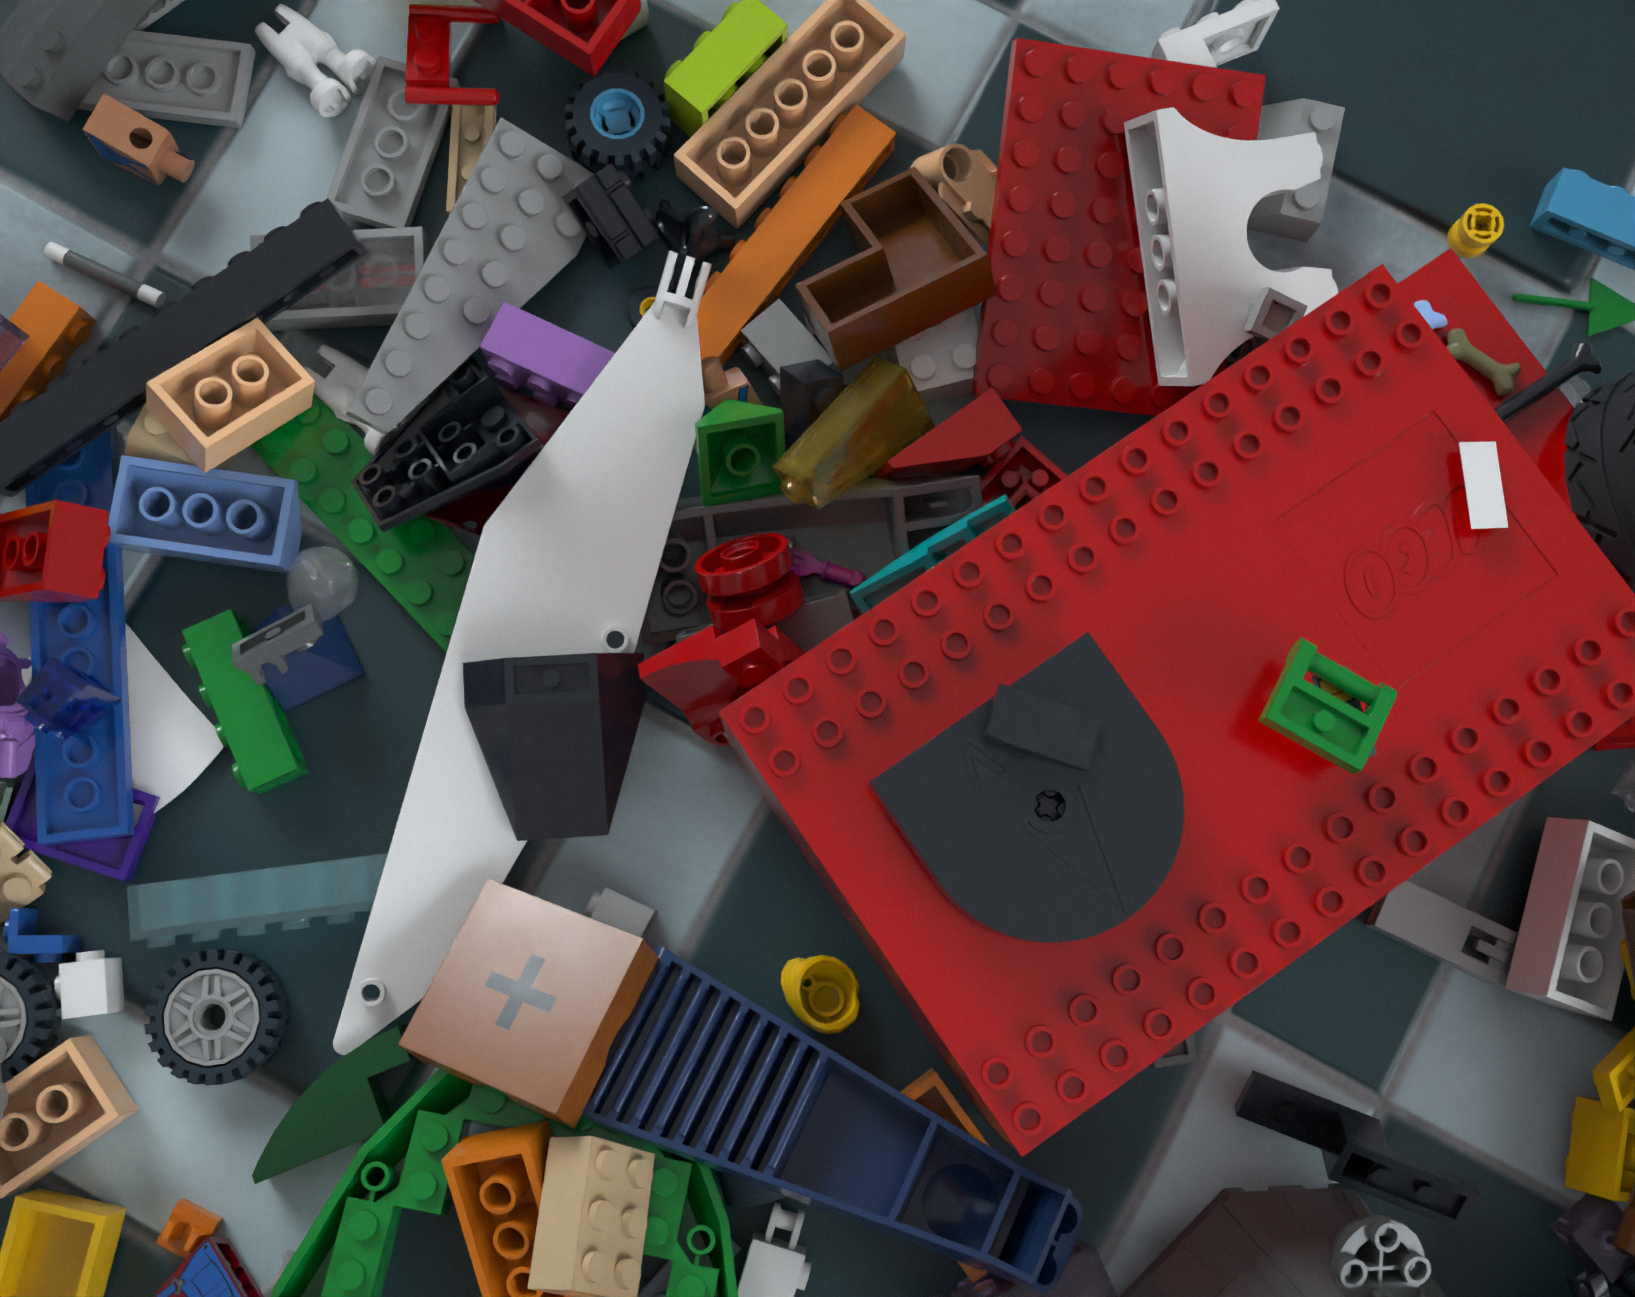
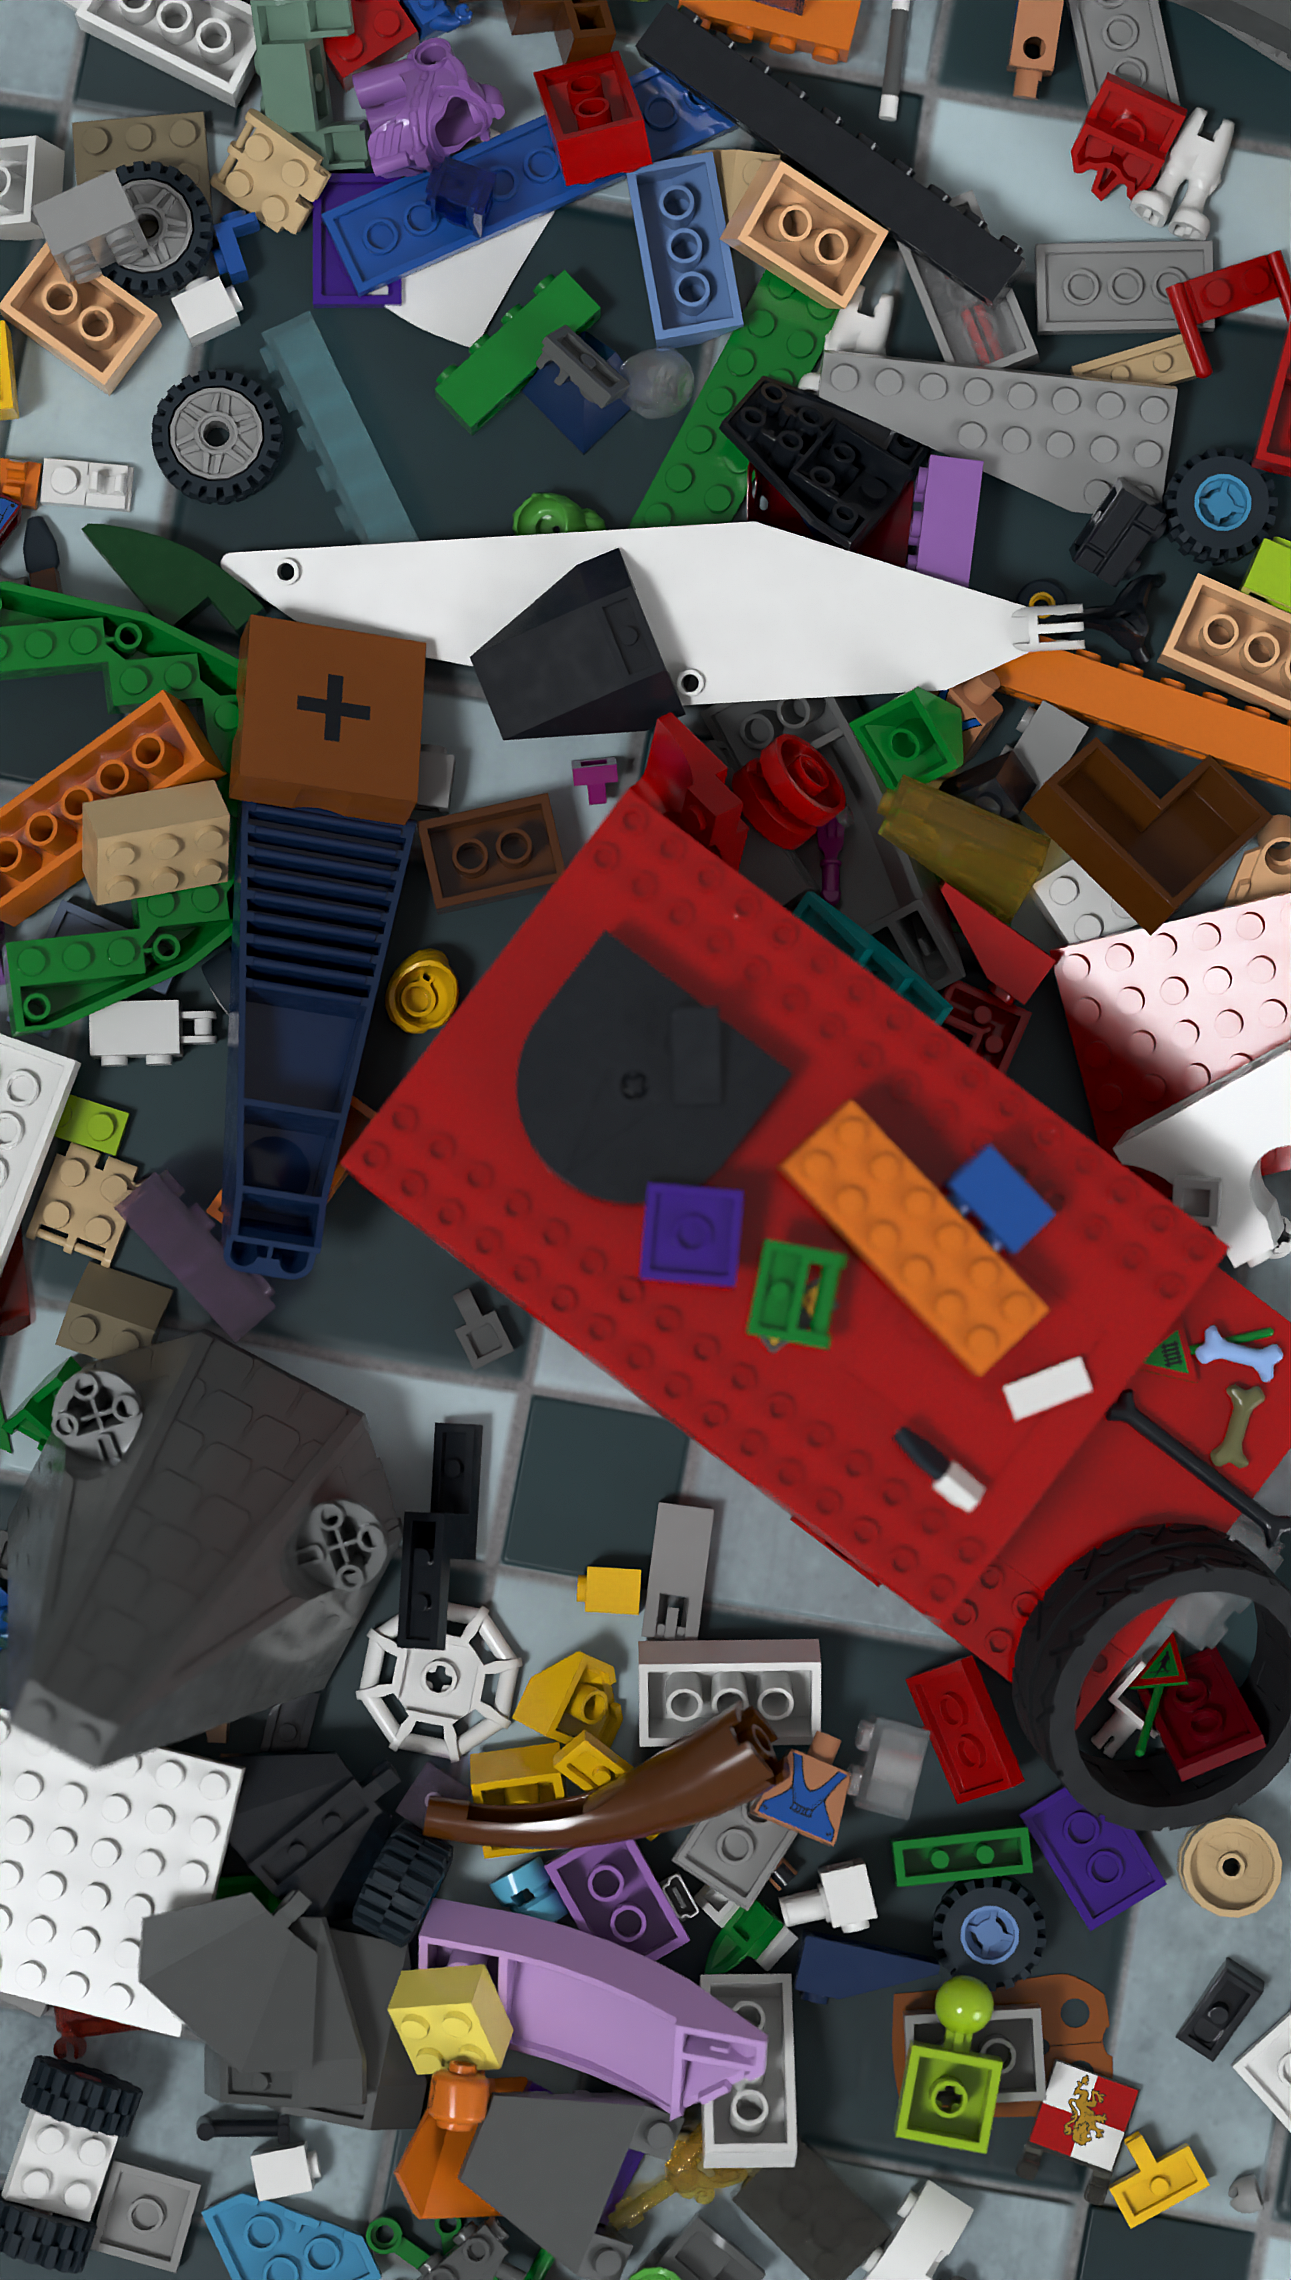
camera: 75 degrees right, 5 degrees up
none -> black piece [23,516,63,594]
none -> white plate [40,458,134,512]
none -> white plate [355,1602,523,1763]
none -> reddish brown brick [417,793,565,915]
none -> bright green piece [512,492,607,536]
none -> yellow slope [512,1651,623,1748]
none -> magenta tile [571,757,618,805]
none -> yellow brick [576,1566,641,1615]
none -> dark purple plate [639,1182,744,1287]
none -> orange brick [776,1100,1049,1376]
none -> piece [893,1425,985,1512]
none -> blue brick [942,1144,1056,1254]
none -> red plate [1071,72,1188,201]

